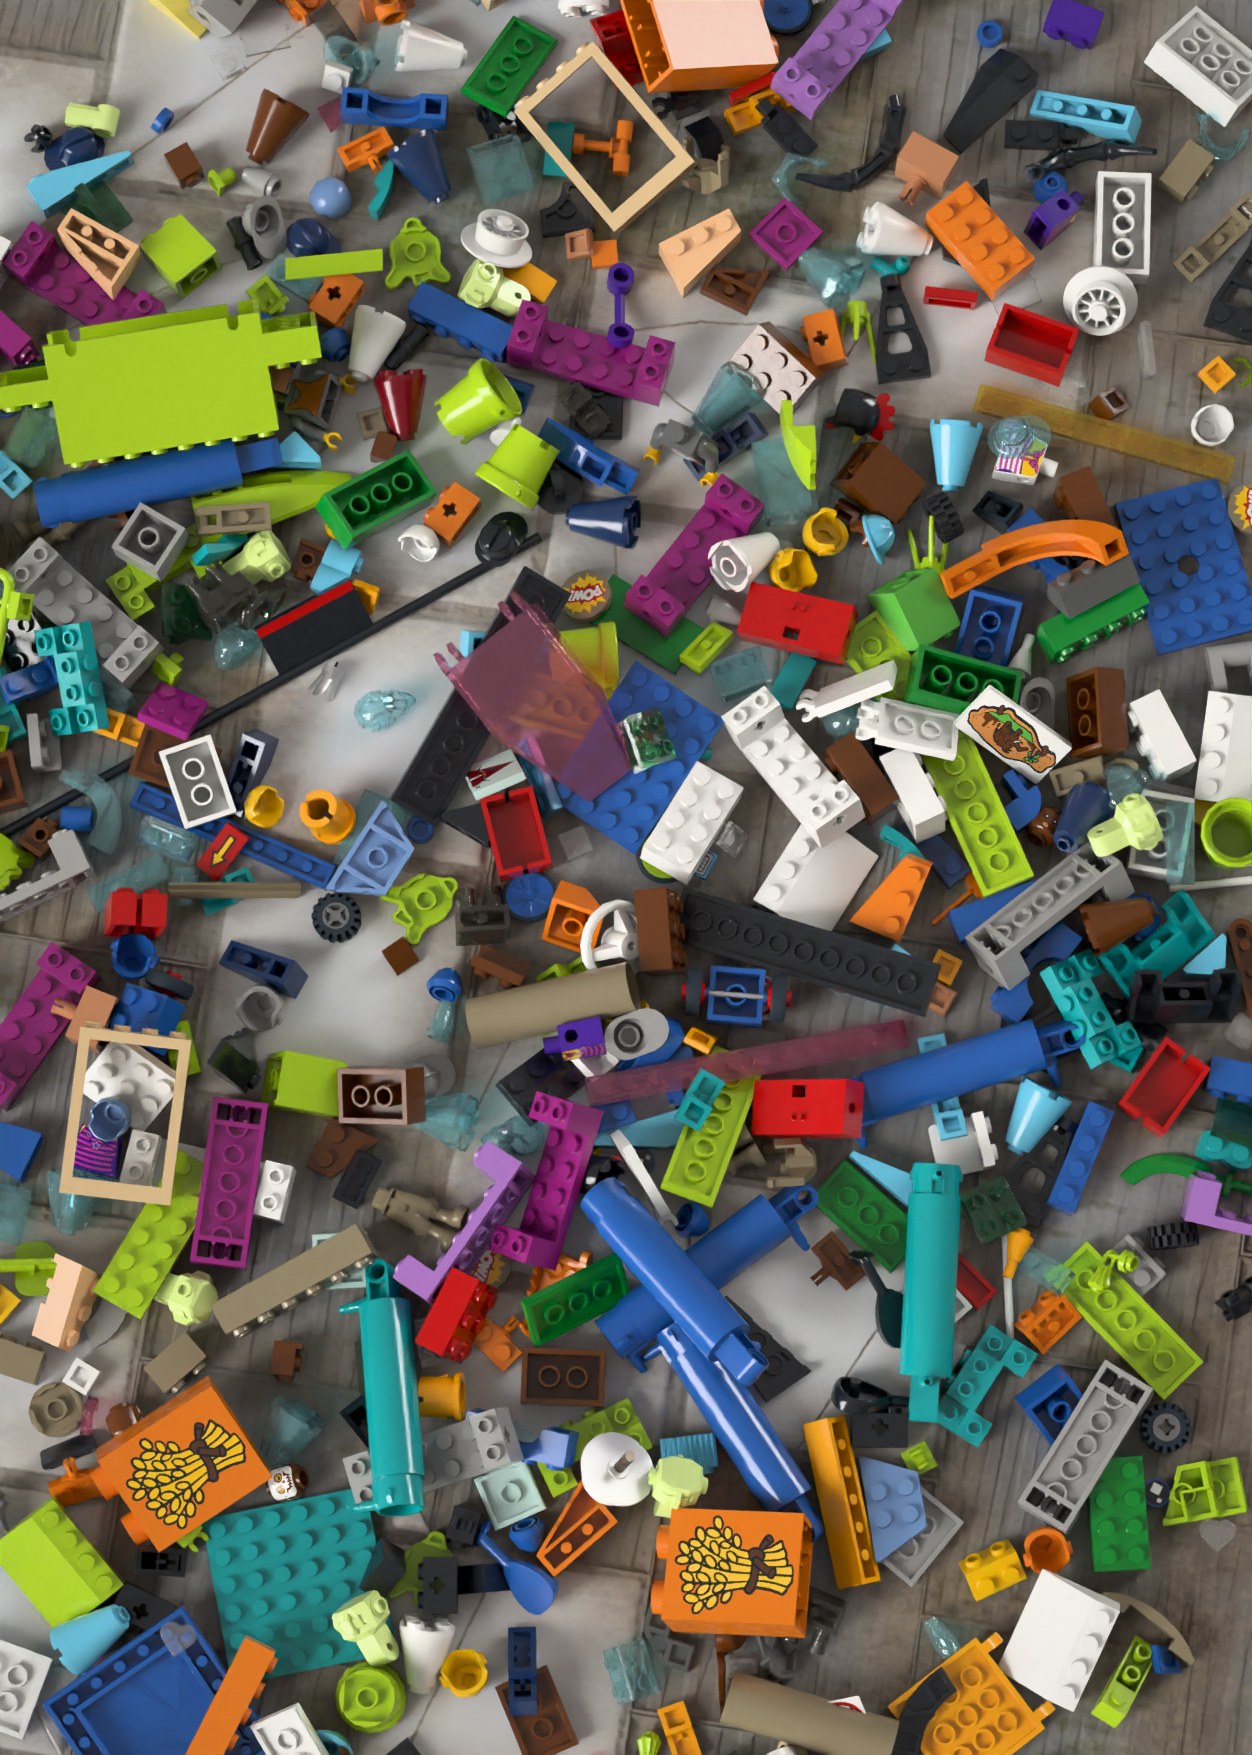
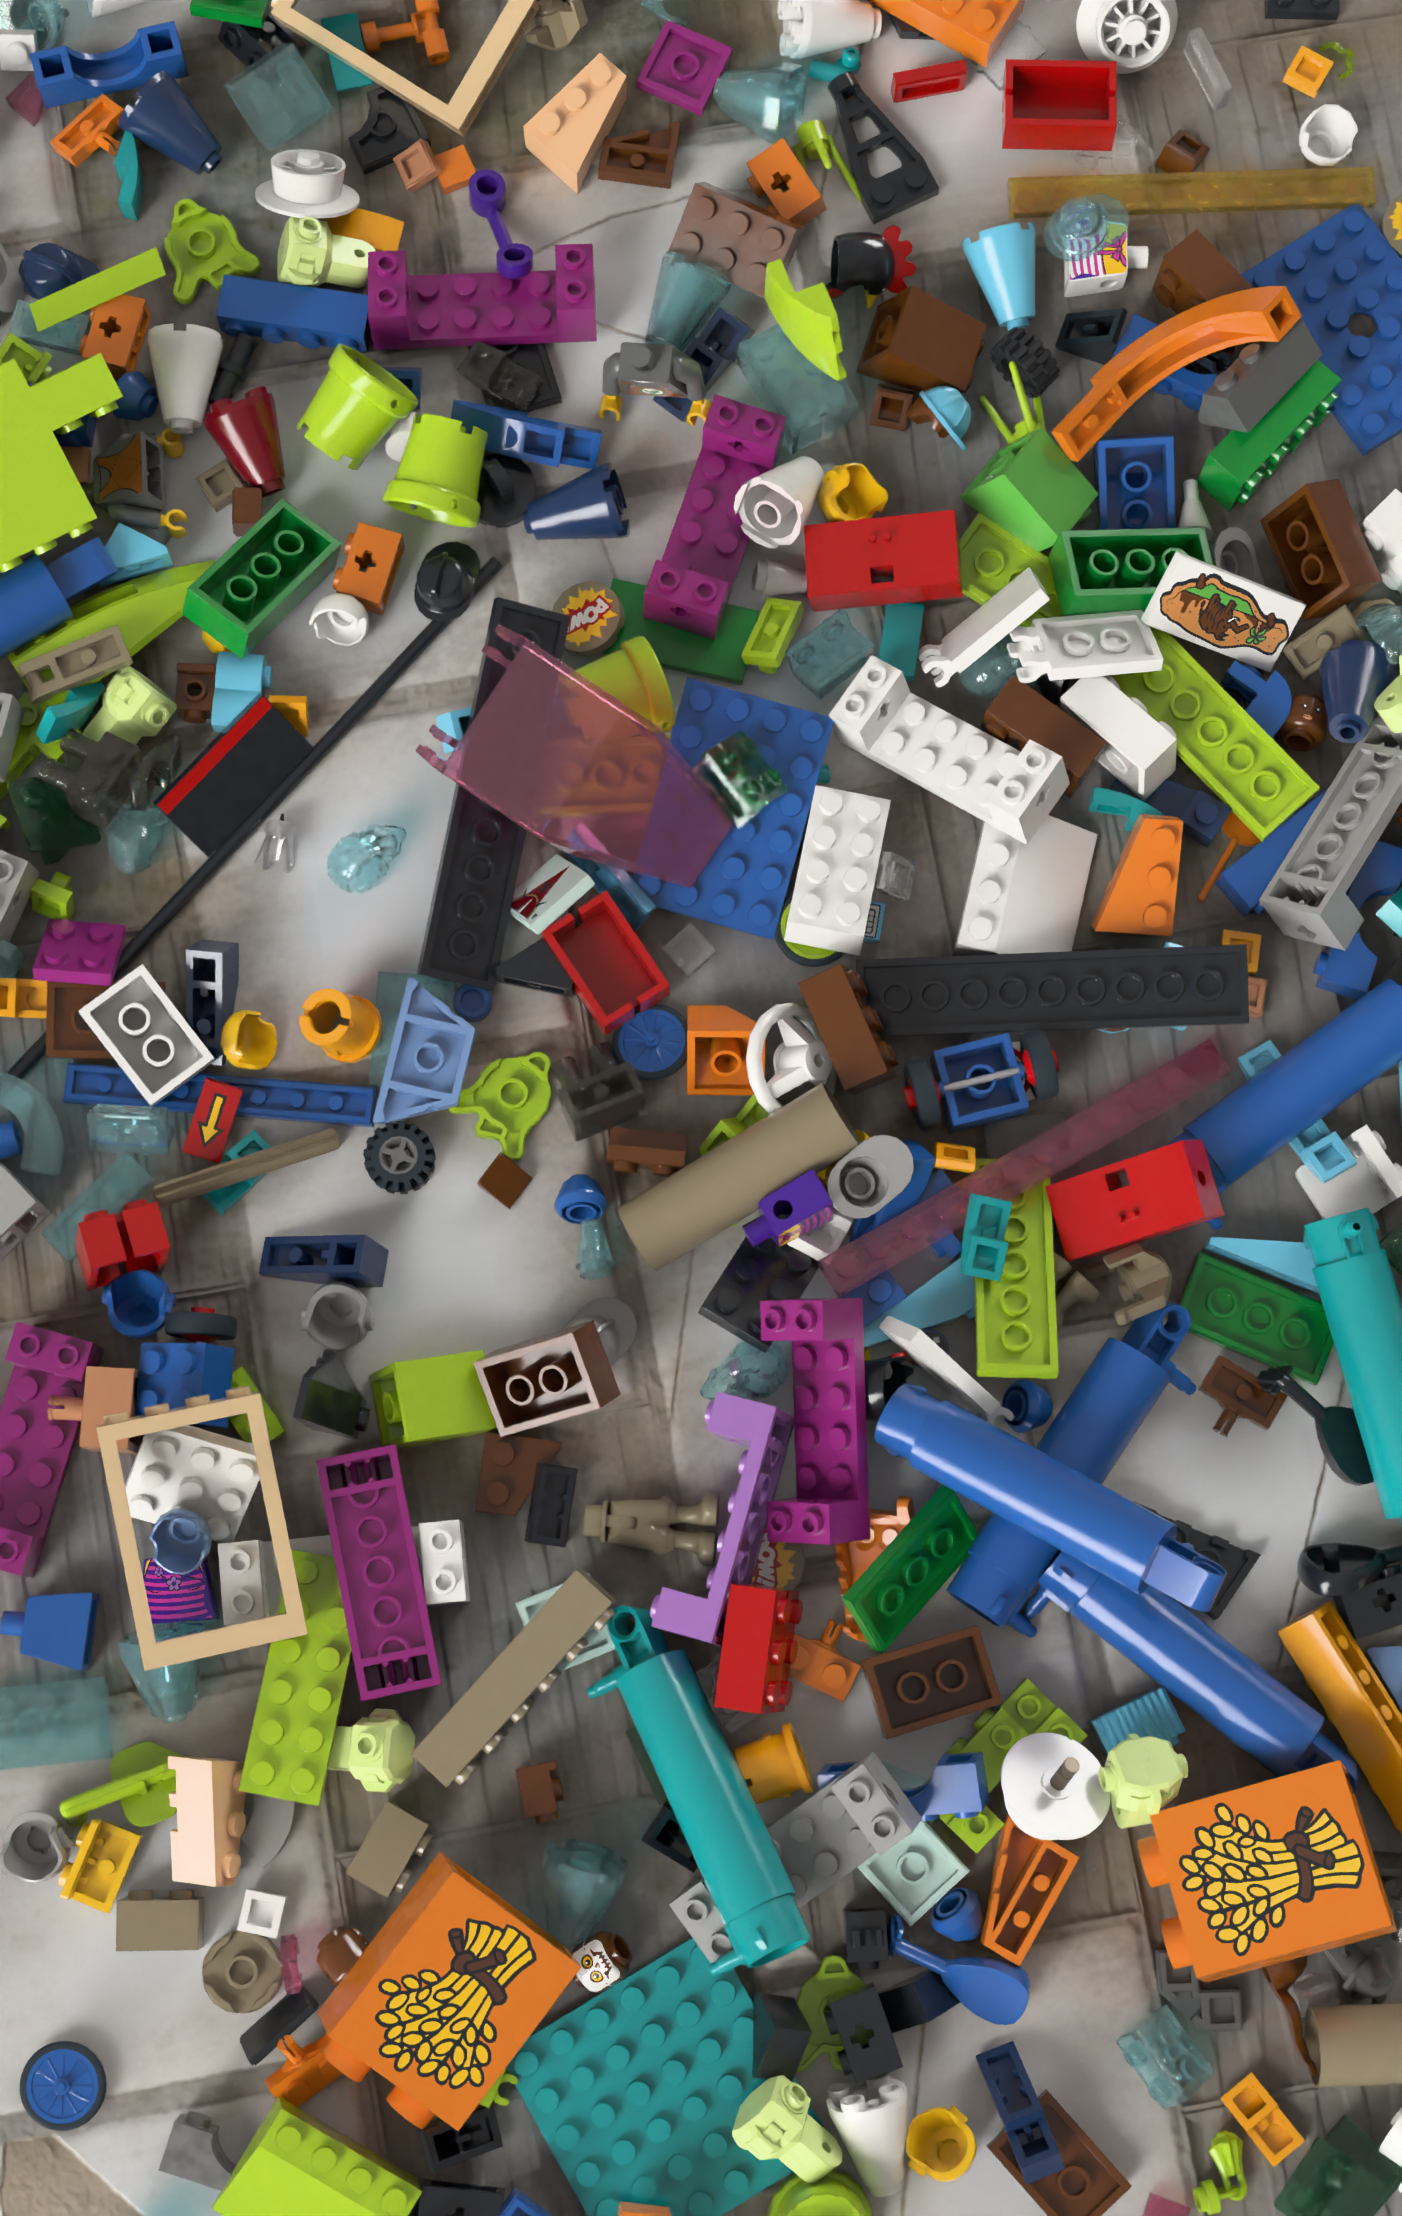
camera: 25 degrees left, 0 degrees up
clear light blue cone [171,867,198,906] -> none
medium blue hair [310,177,352,219] -> none
clear light blue cone [412,1093,479,1152] -> none
yellow cap [802,508,849,557] -> none

